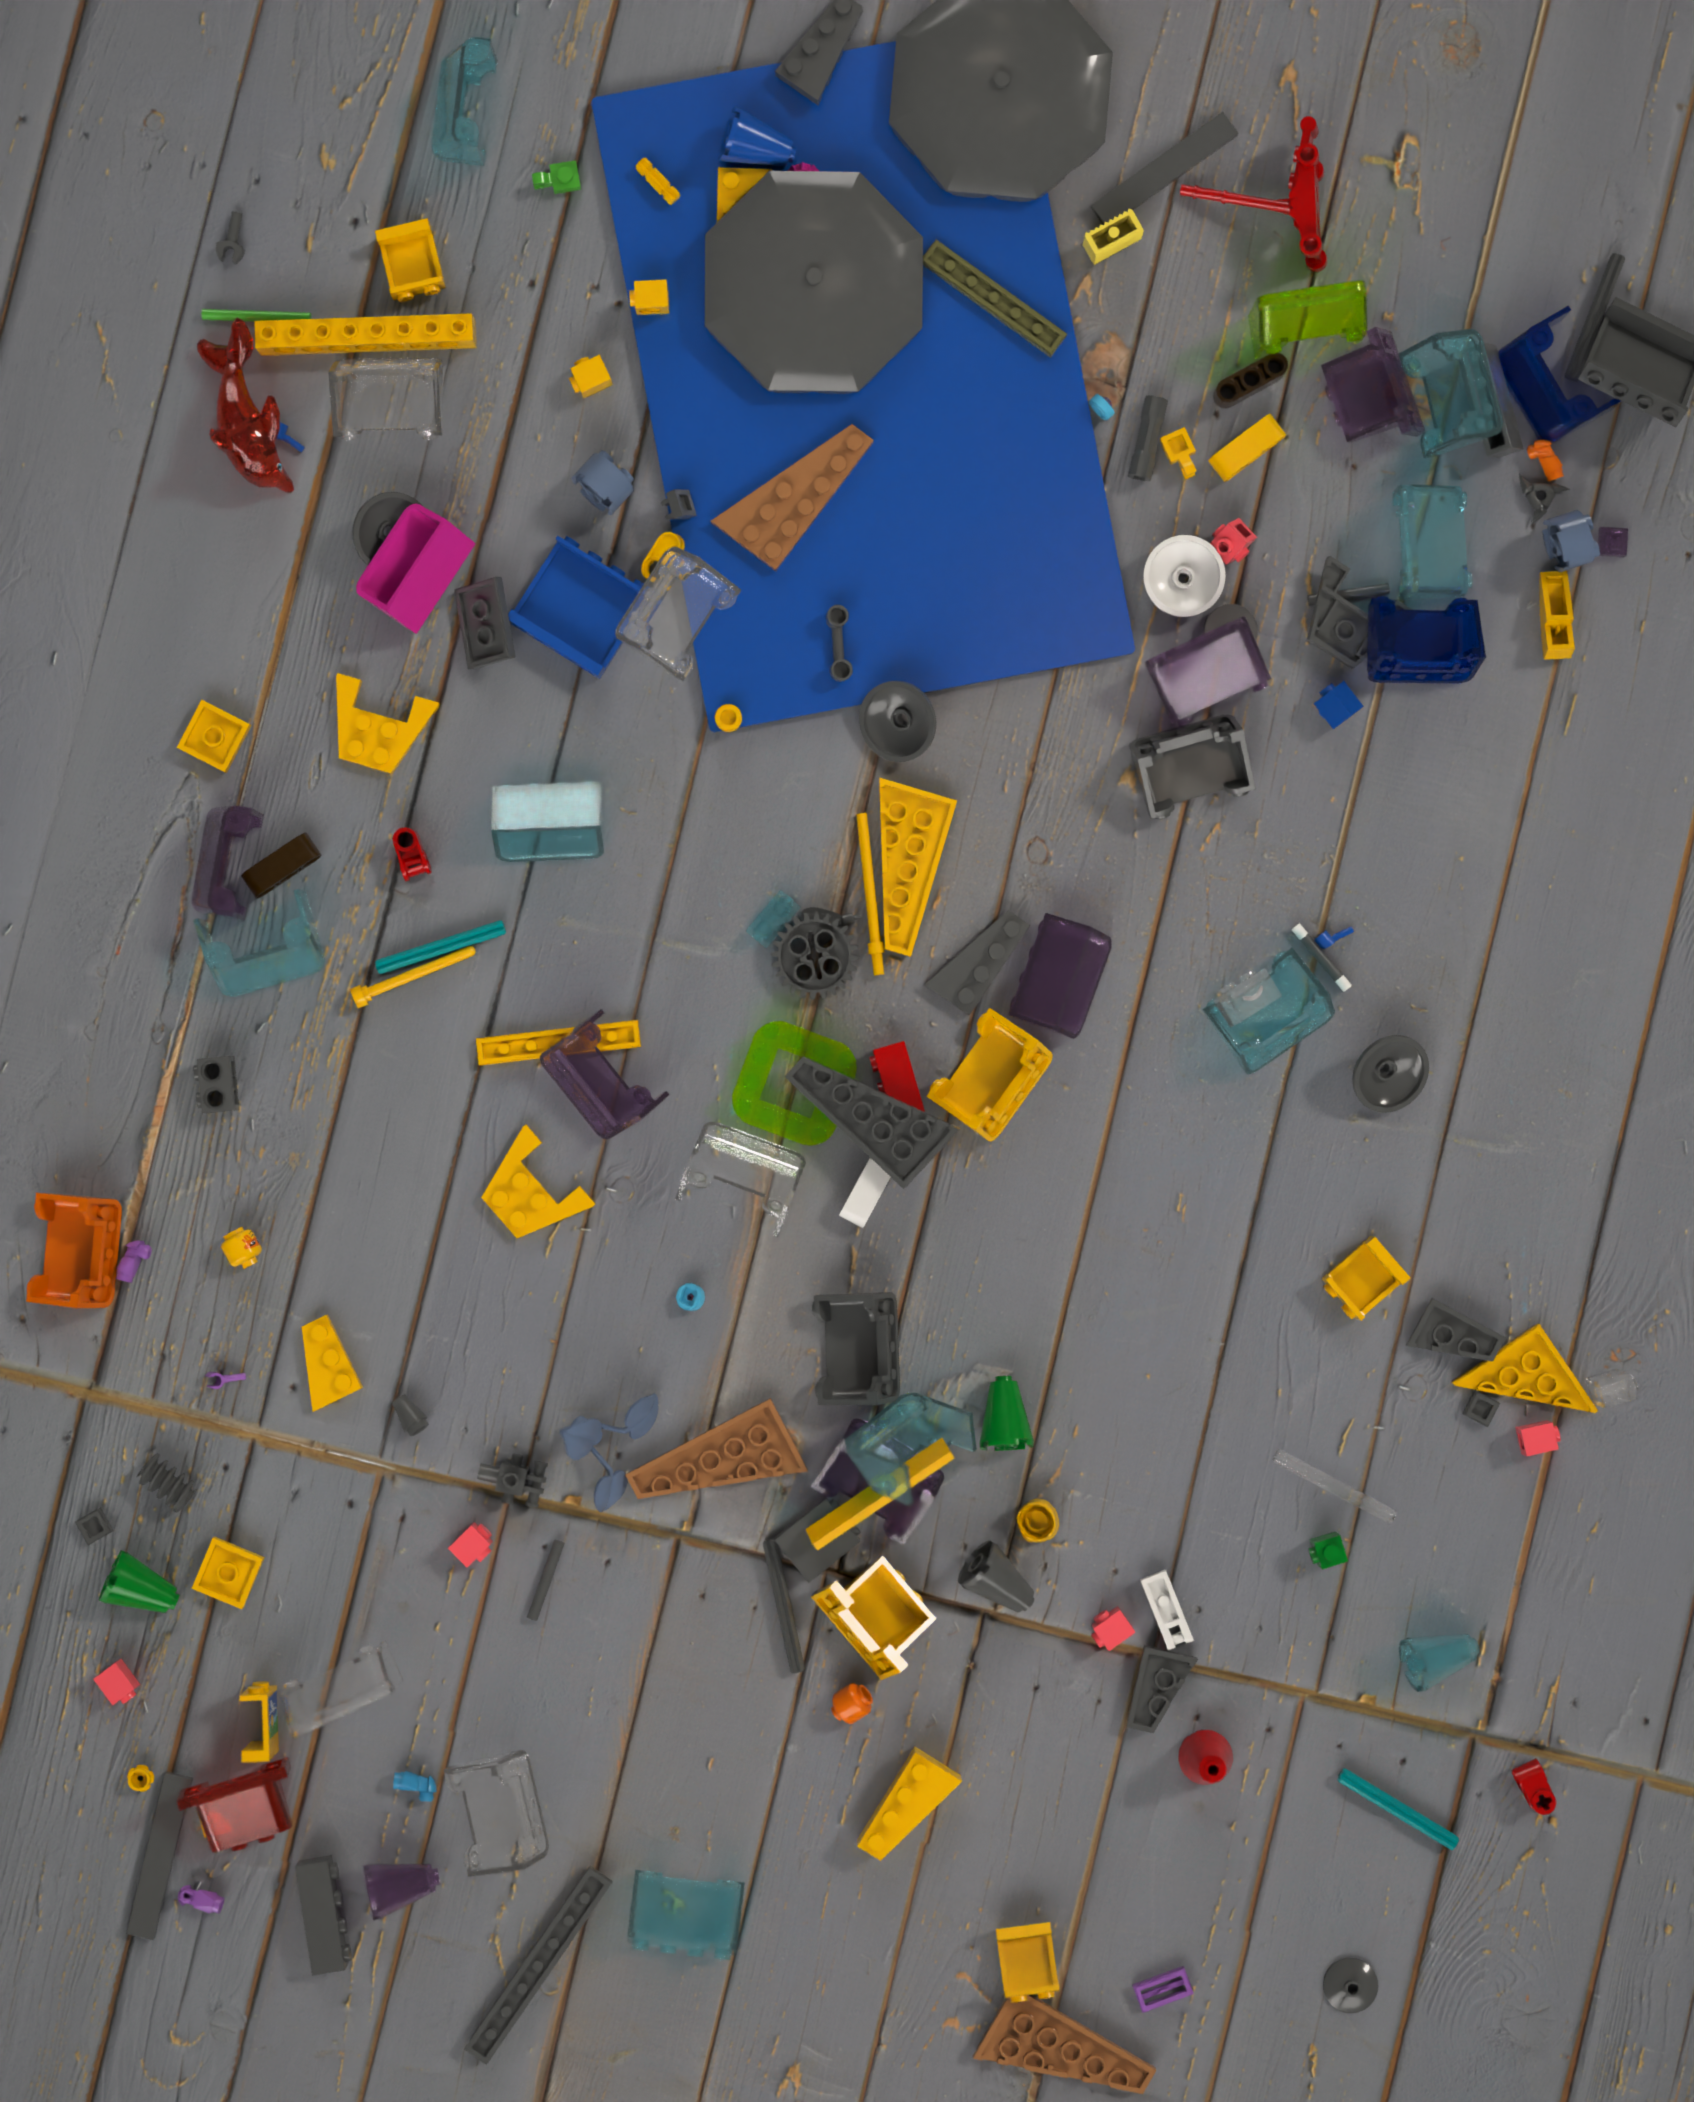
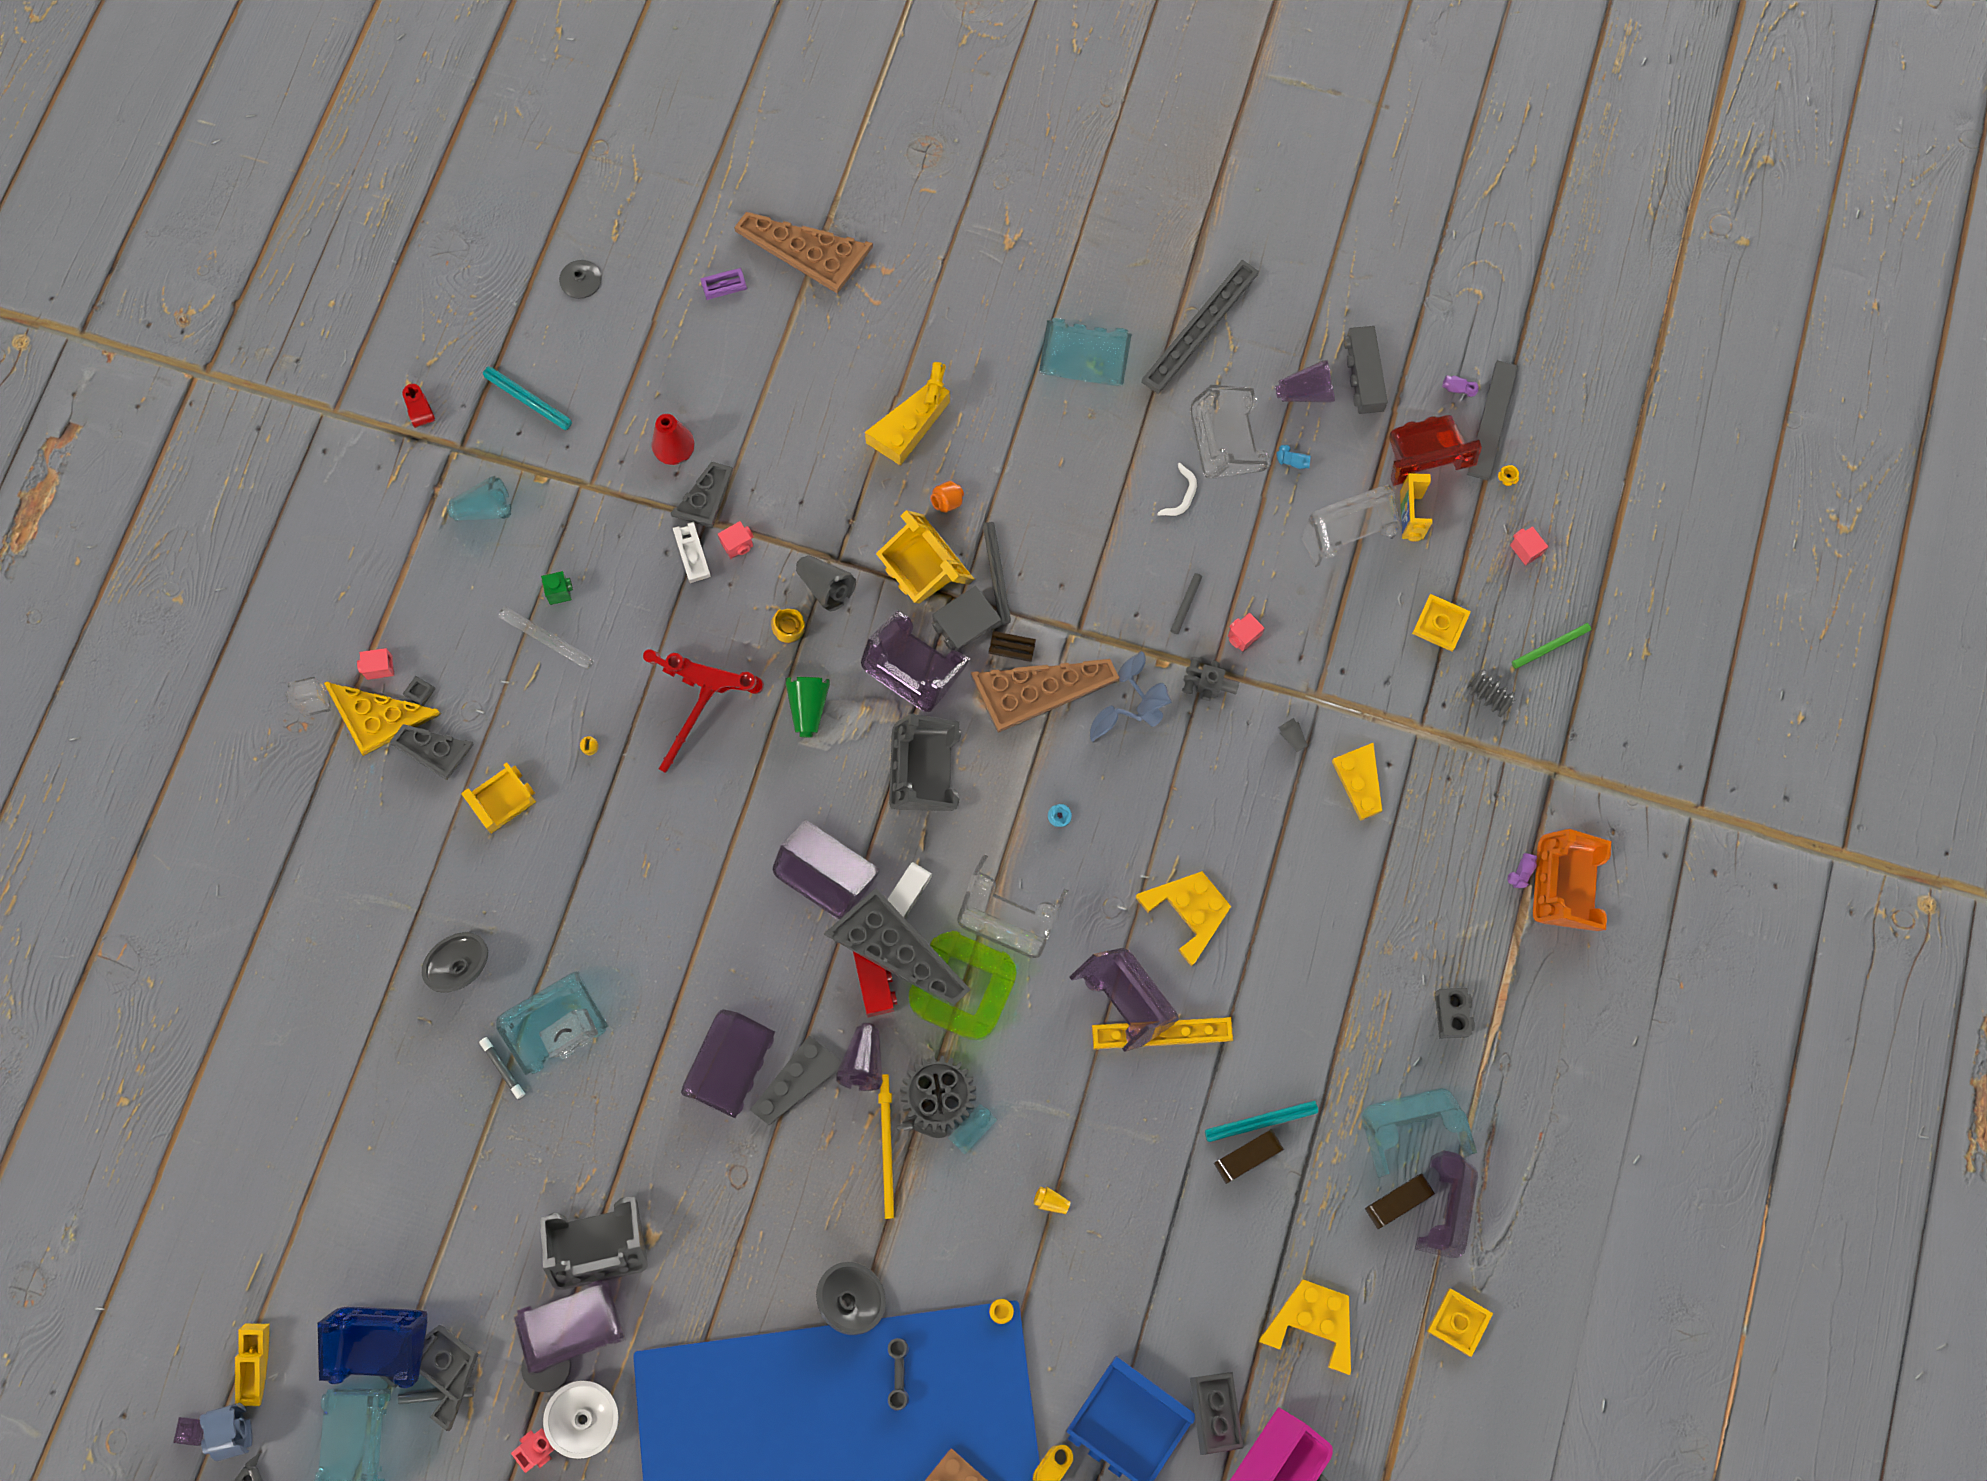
camera: 175 degrees left, 15 degrees down
dark grey tile [75,1507,114,1545] -> none
green cone [99,1550,180,1613] -> none
medium lavender hand [205,1372,246,1389] -> none
yellow head [221,1227,262,1269] -> none
yellow piece [350,946,476,1009] -> none
red piece [393,827,432,882] -> none
clear light blue windscreen [491,782,604,862] -> none
clear windscreen [615,547,741,681] -> none
yellow tile [805,1438,955,1550] -> none
clear light blue windscreen [845,1393,977,1505] -> none
yellow wing [879,777,957,957] -> none
yellow windscreen [926,1008,1053,1142] -> none
yellow panel [996,1922,1060,2003] -> none
blue brick [1314,681,1364,729] -> none
blue hand [1314,926,1354,949] -> none
none -> yellow hinge [580,736,599,755]
none -> red piece [643,649,764,773]
none -> windscreen [772,820,880,919]
none -> clear purple cone [836,1023,883,1091]
none -> yellow pin [924,362,946,408]
none -> dark brown tile [988,631,1036,662]
none -> yellow cone [1033,1186,1070,1214]
none -> white animal [1157,463,1197,516]
none -> dark brown beam [1214,1129,1284,1184]
none -> bright green bar [1512,623,1591,669]

